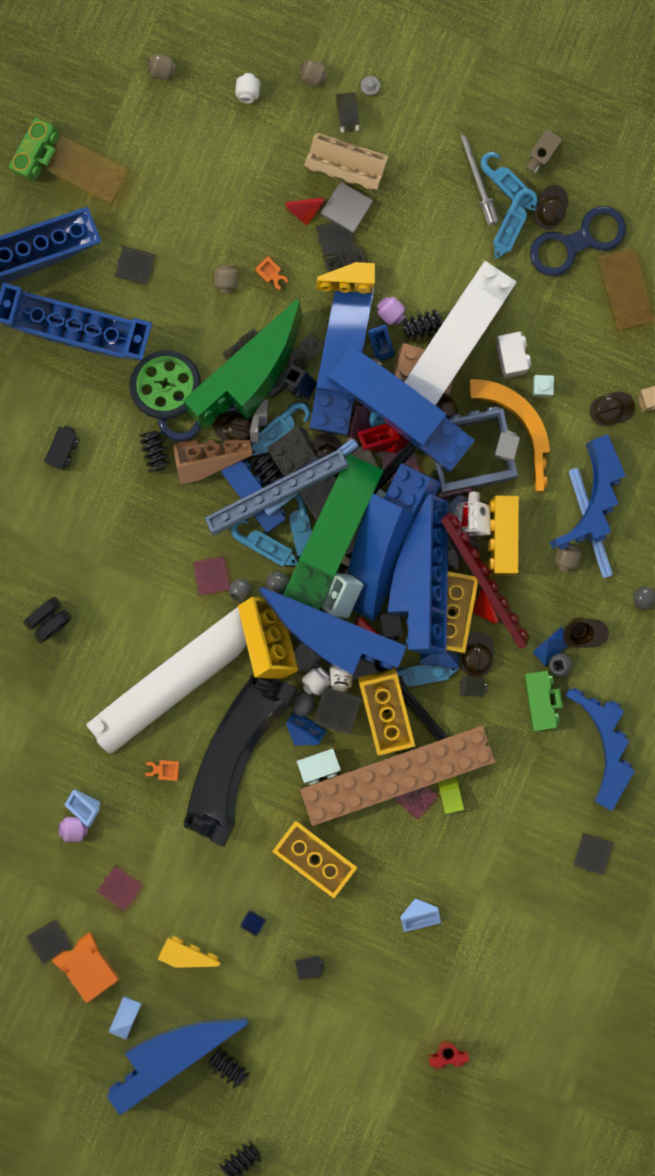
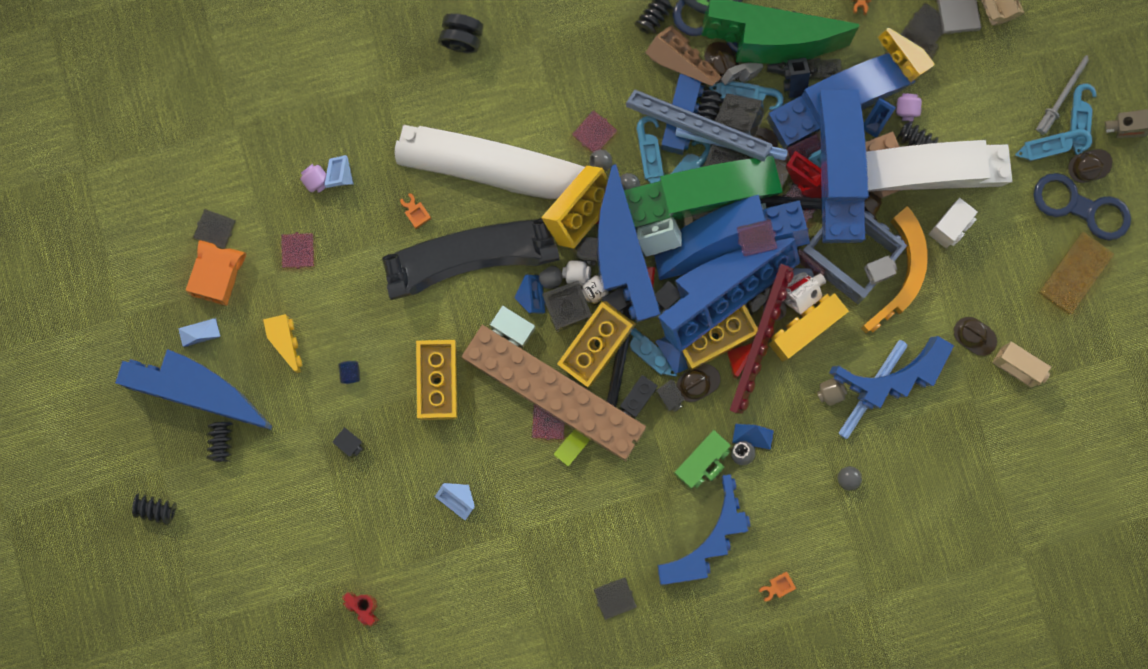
camera: 55 degrees right, 5 degrees down
light aqua brick [532,375,554,398] -> none
dark brown piece [563,617,609,648] -> none
none -> black brick [620,375,658,419]
none -> clear pink piece [737,219,777,256]

